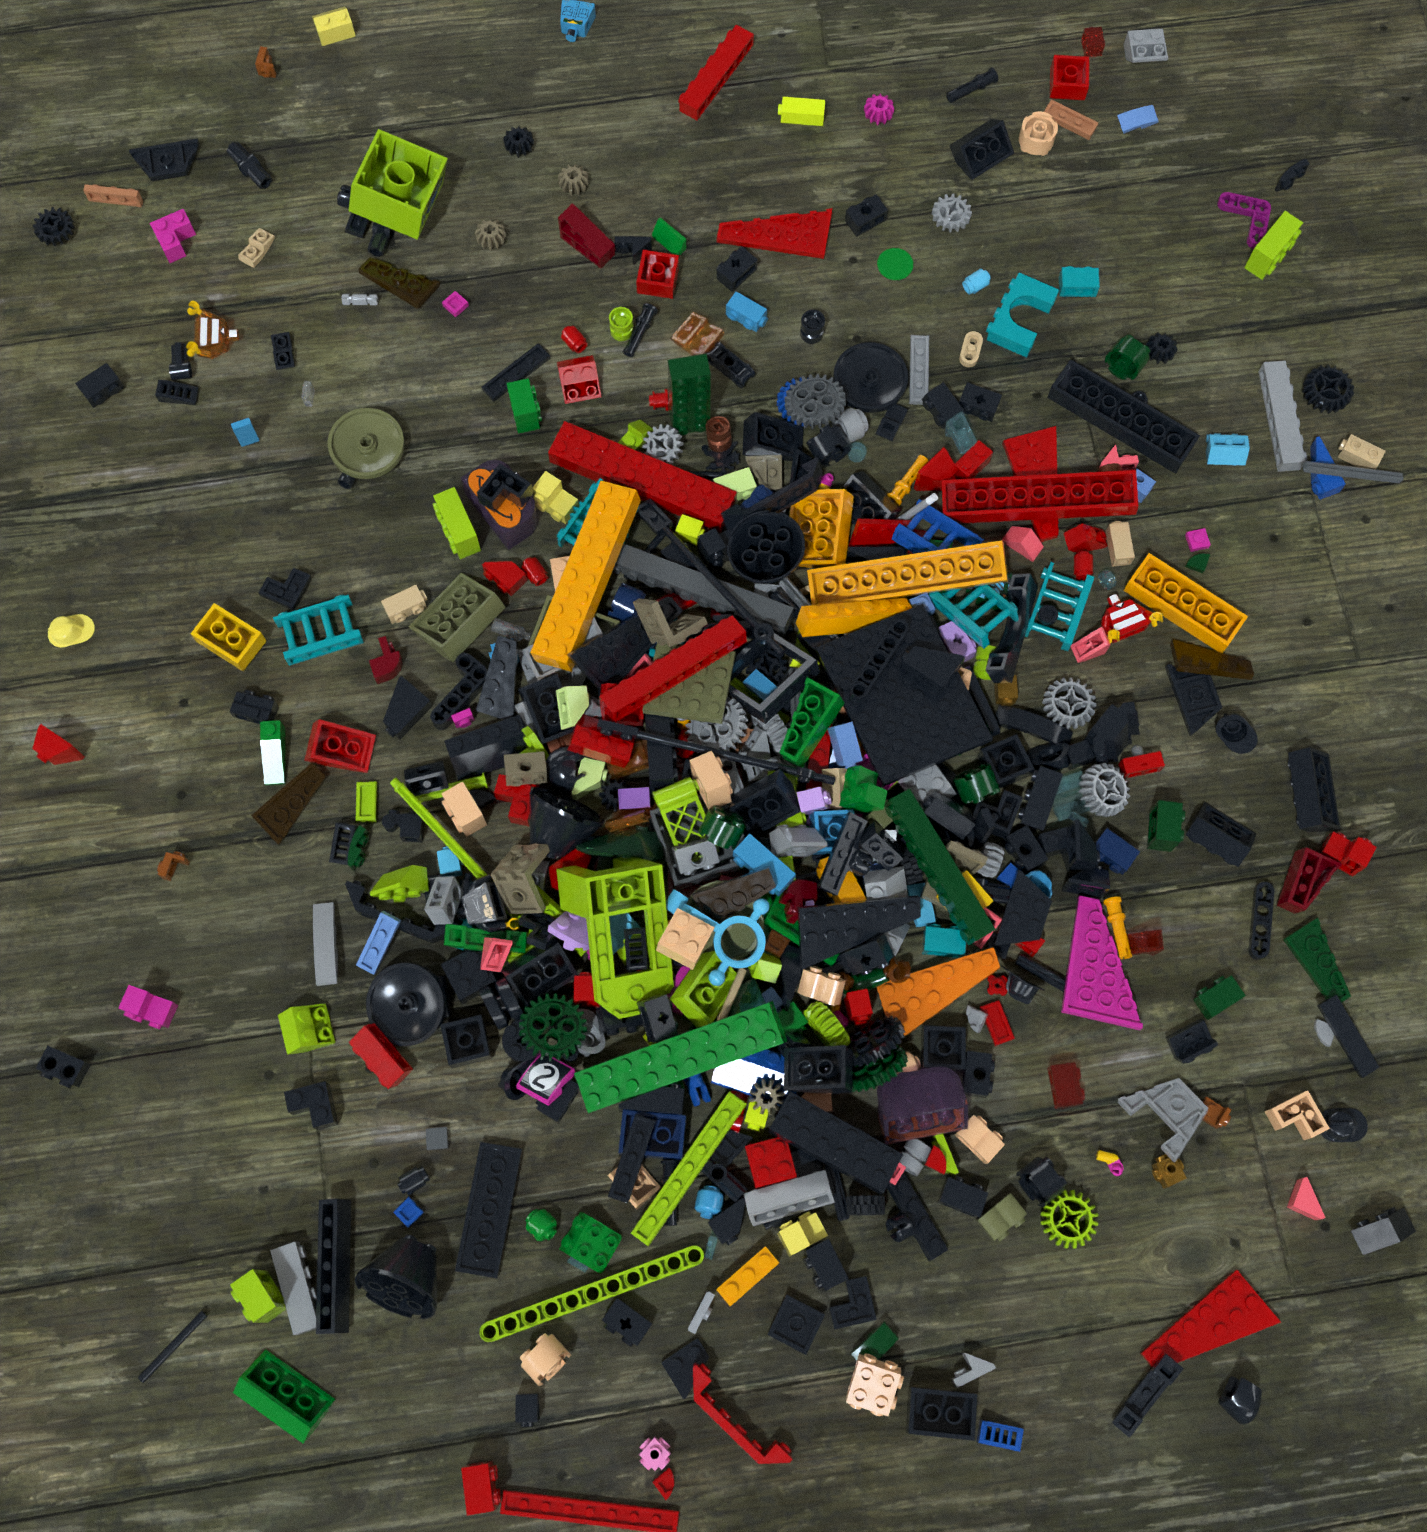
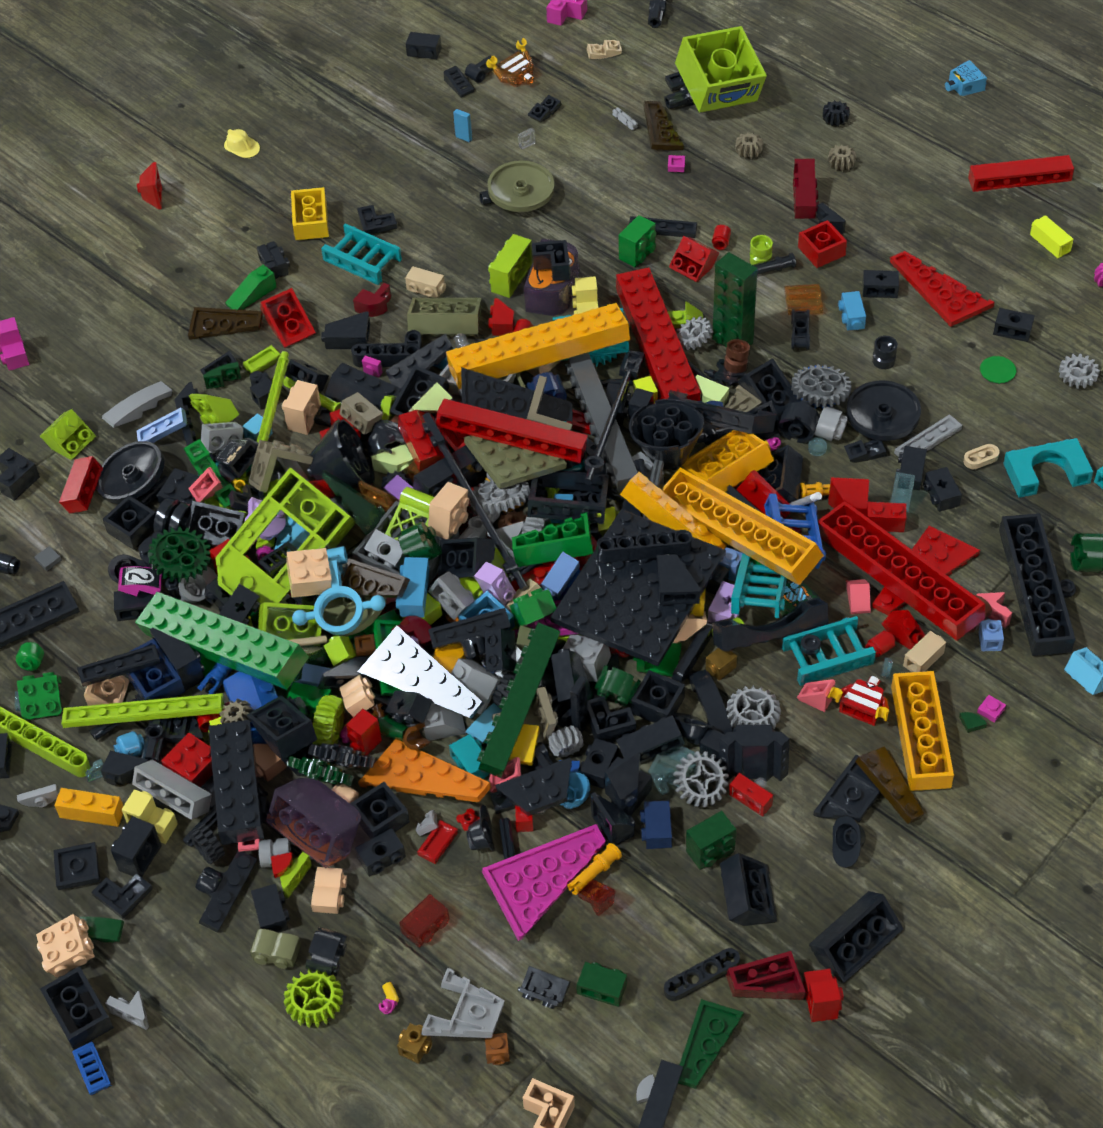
camera: 55 degrees right, 20 degrees down
dark orange bracket [157,851,190,881] -> none
green slope [652,218,686,256] -> none
medium azure brick [962,269,991,295] -> none

